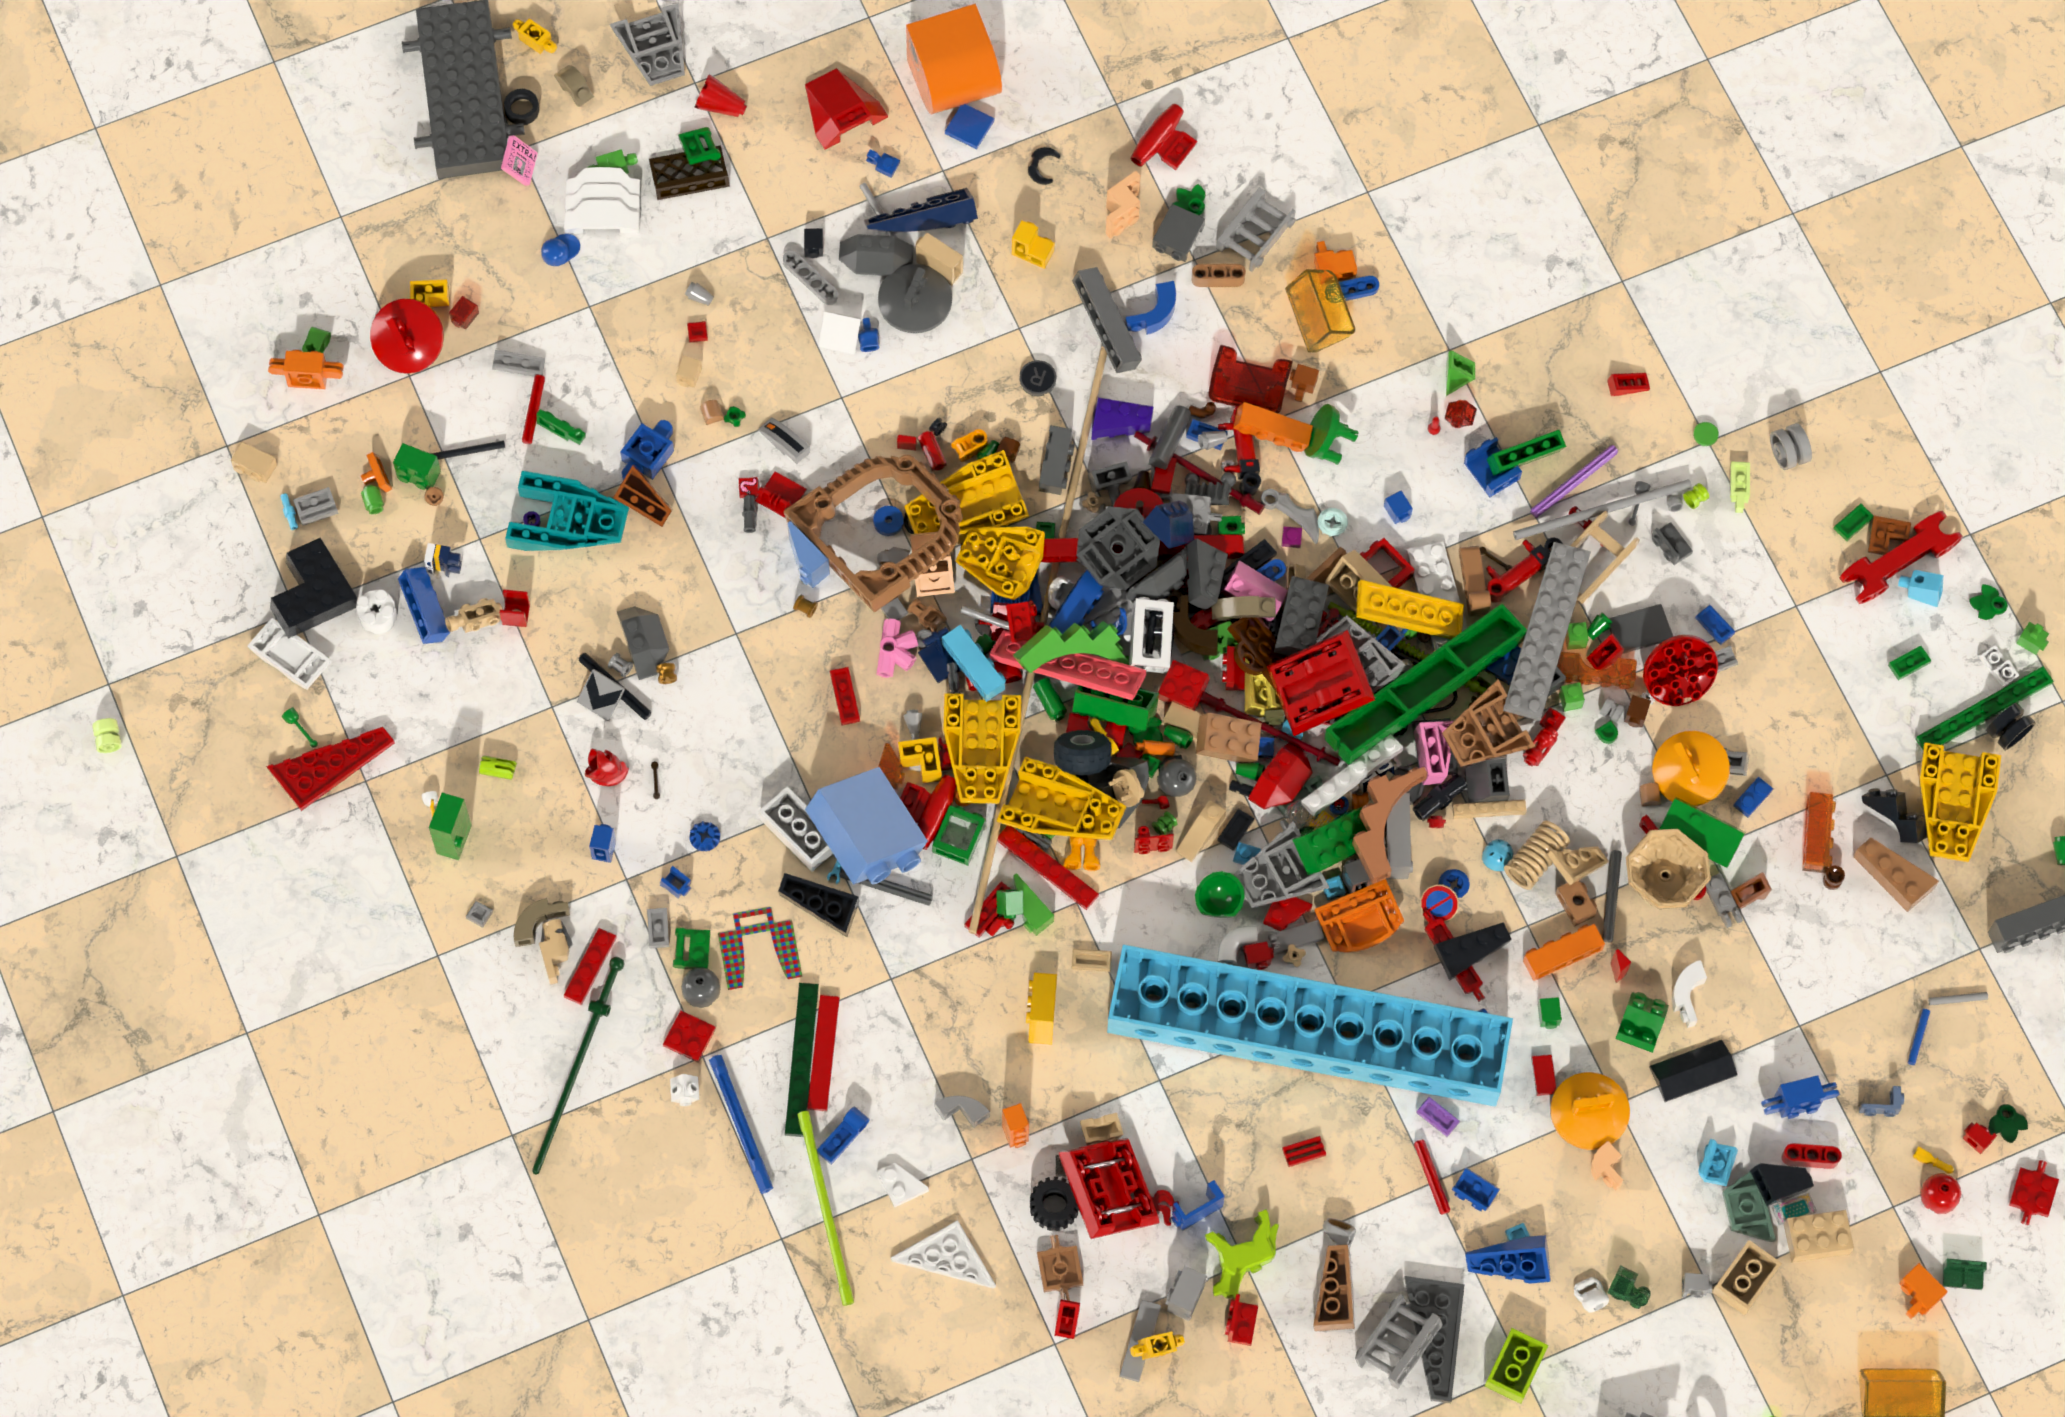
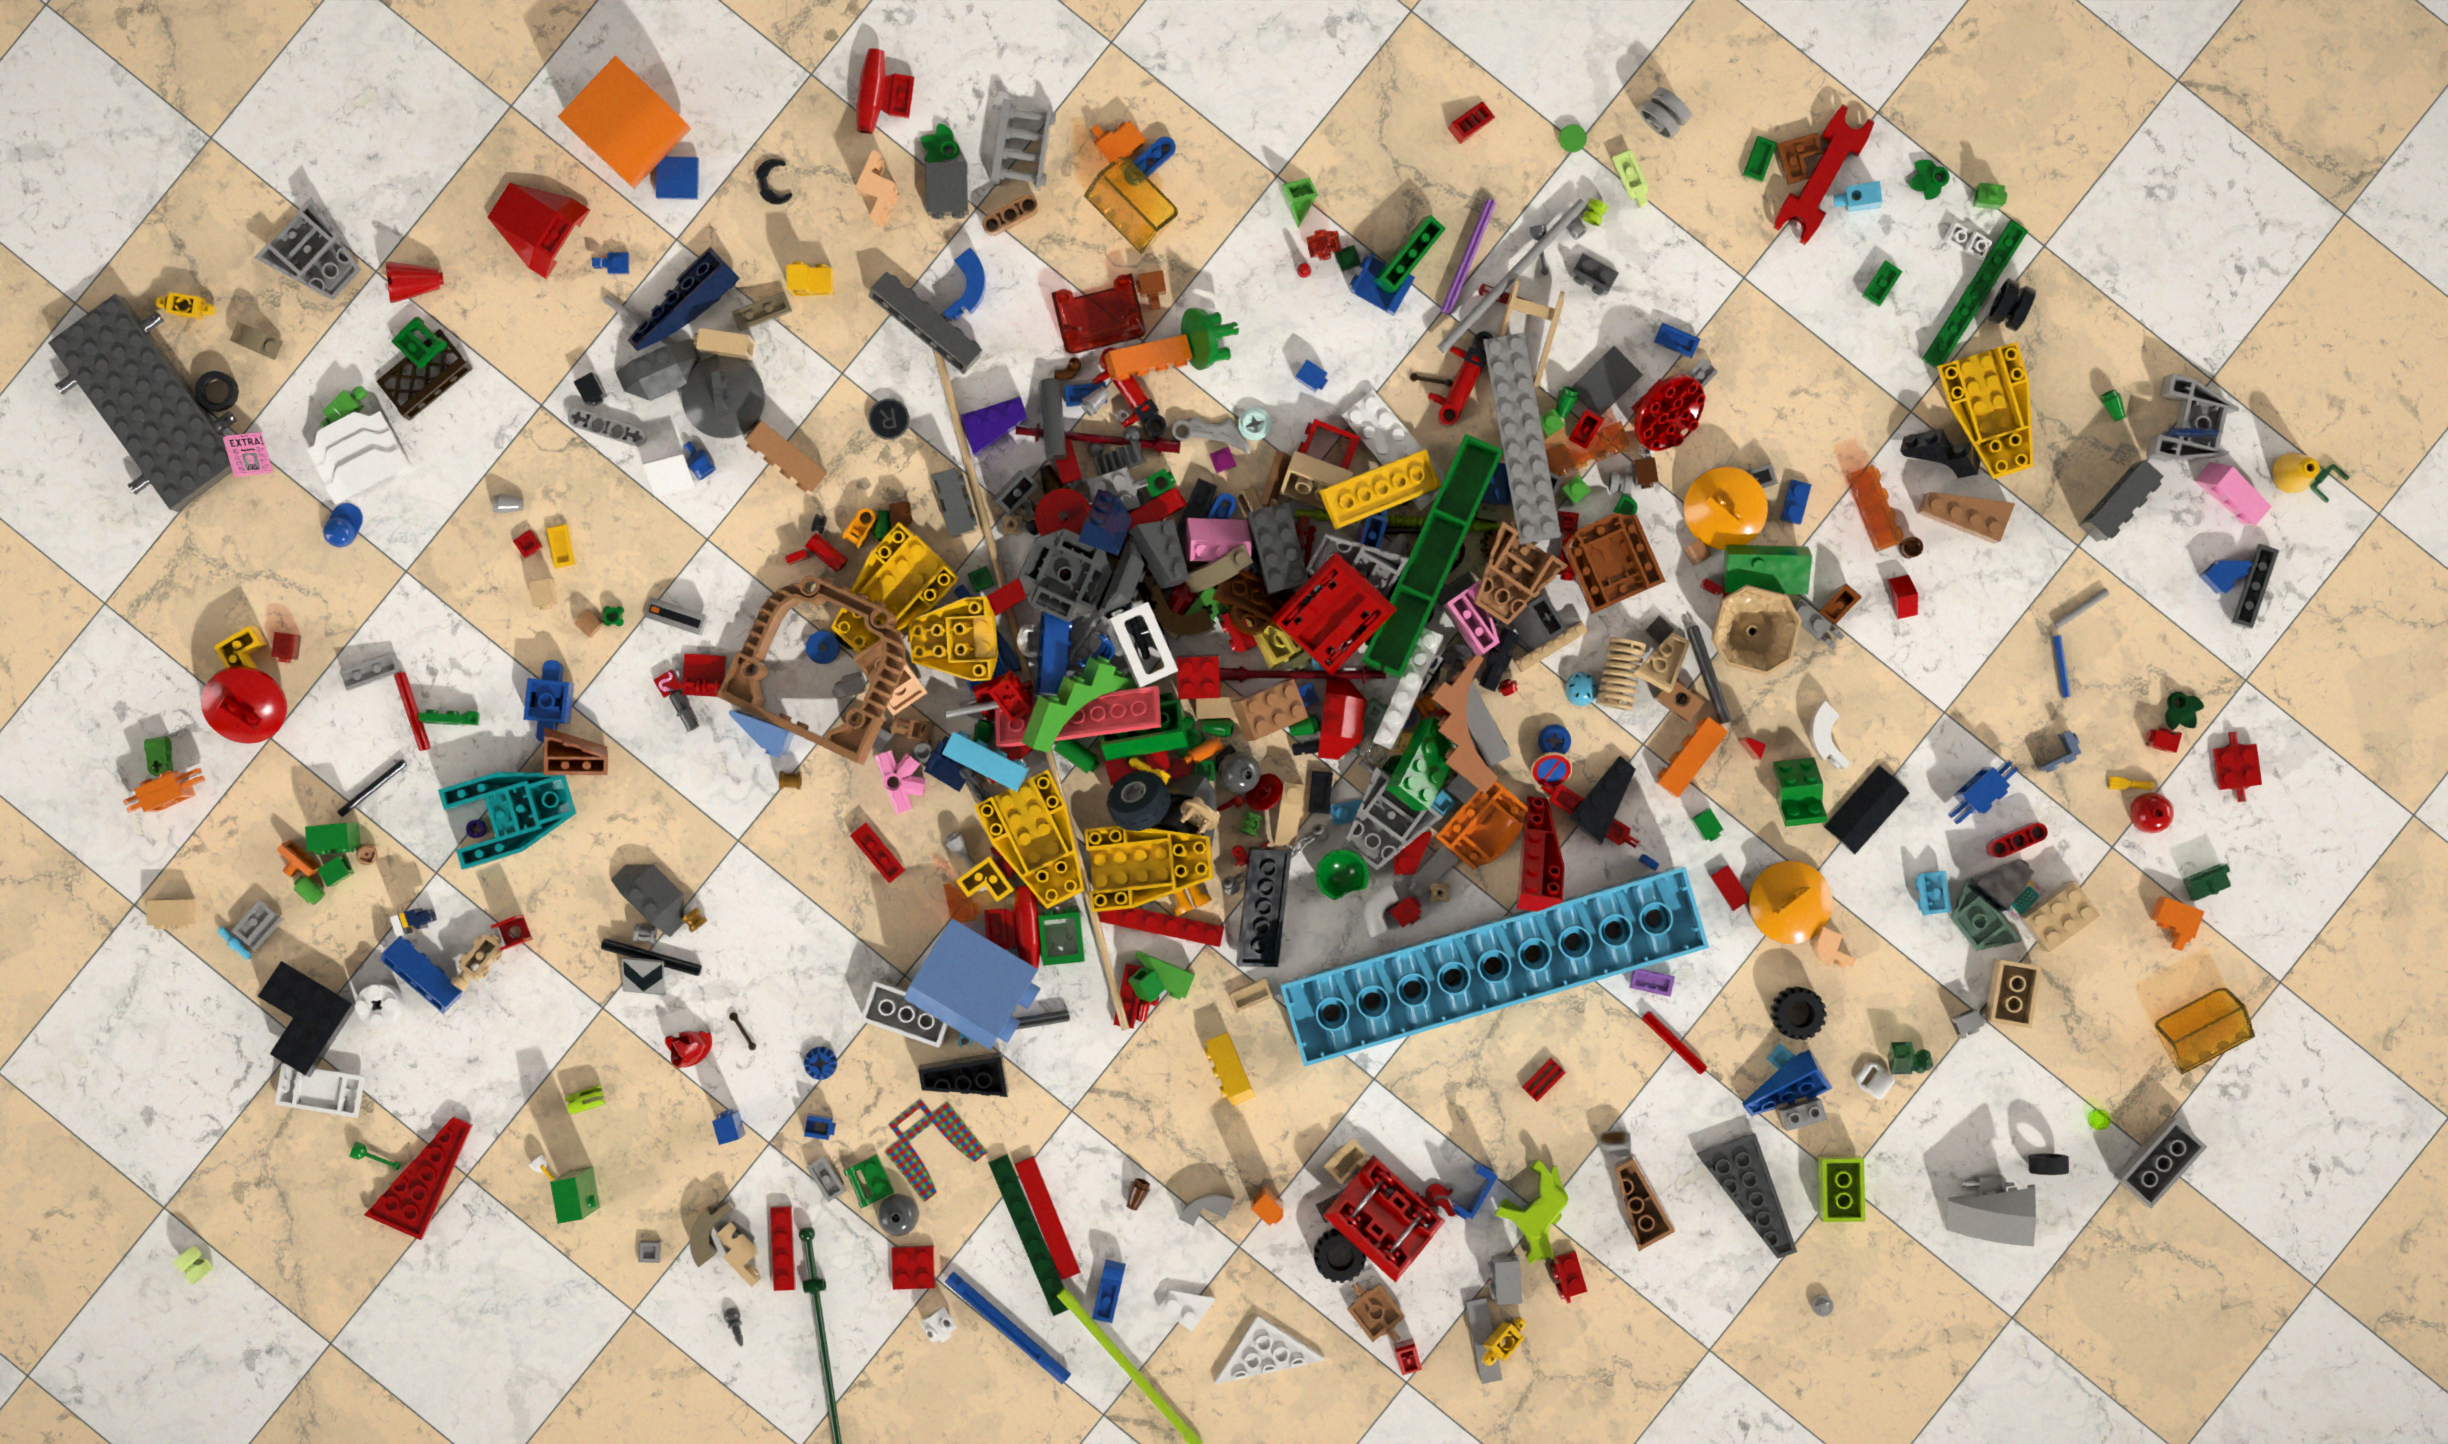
camera: 25 degrees left, 20 degrees up
light grey fence [1355,1294,1443,1389] -> none
blue bracket [1452,1168,1500,1211] -> none
medium nougat beam [1459,546,1491,617] -> none
none -> green panel [317,856,354,887]
none -> yellow tile [546,524,576,569]
none -> dark grey bar [724,1308,743,1347]
none -> dark tan hinge [732,291,792,332]
none -> medium nougat wedge [744,419,827,492]
none -> reddish brown cone [1126,1178,1150,1211]
none -> light grey piece [1222,823,1330,895]
none -> black plate [1236,847,1292,967]
none -> red dish [1246,773,1283,811]
none -> dark green plate [1335,245,1361,272]
none -> red wedge [1516,796,1565,912]
none -> dark orange wedge [1562,513,1666,614]
none -> clear smoke tile [1645,615,1675,645]
none -> black tyre [1770,986,1827,1040]
none -> light grey brick [1777,1097,1827,1131]
none -> red slope [1888,575,1918,620]

